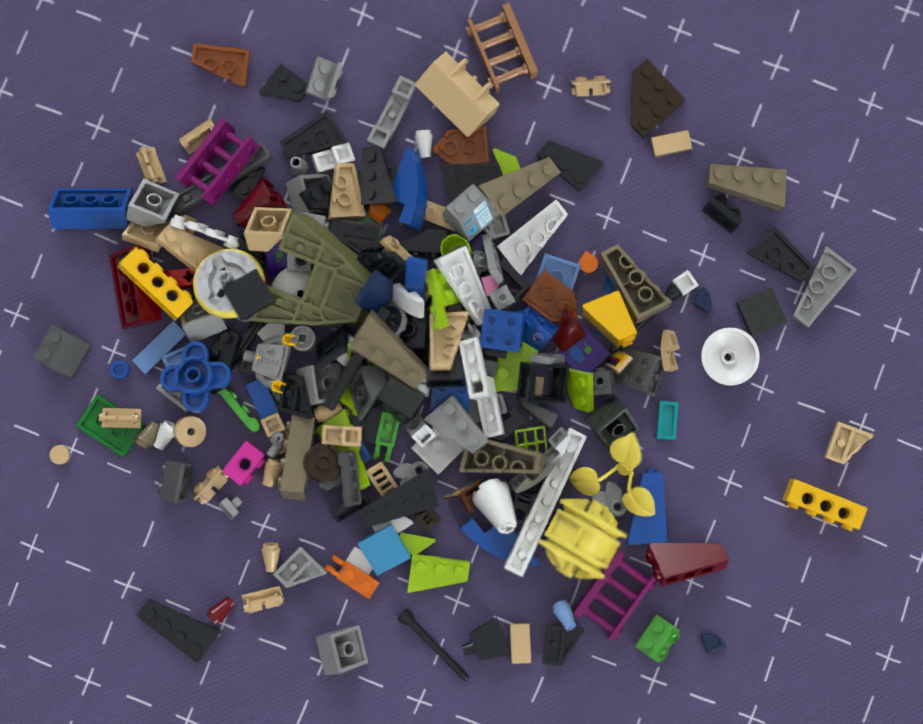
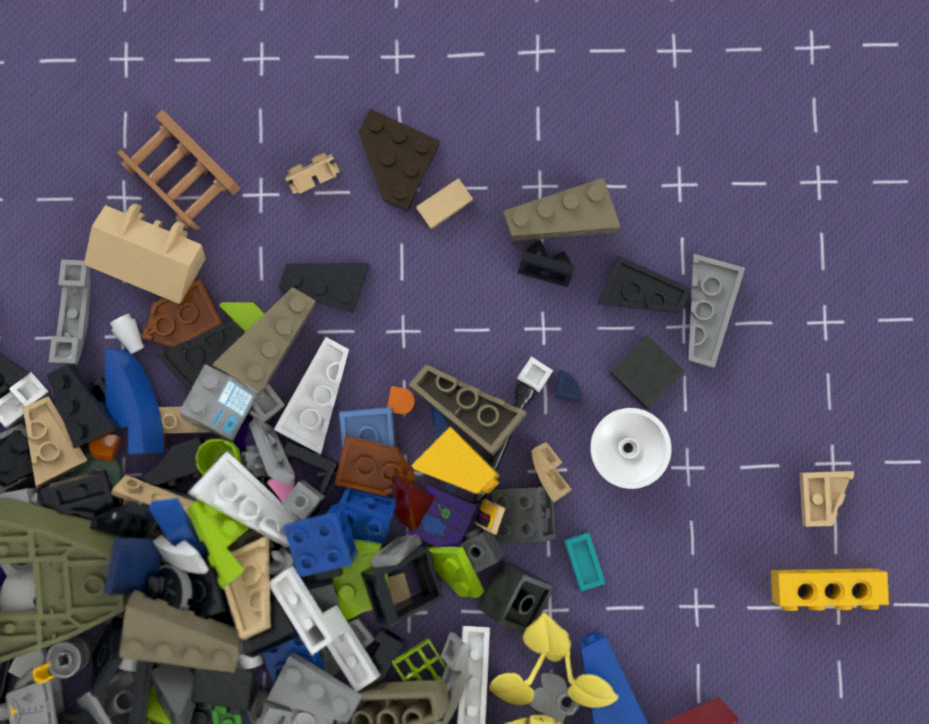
camera: 20 degrees left, 0 degrees up
dark grey slope [519,401,558,431] -> none

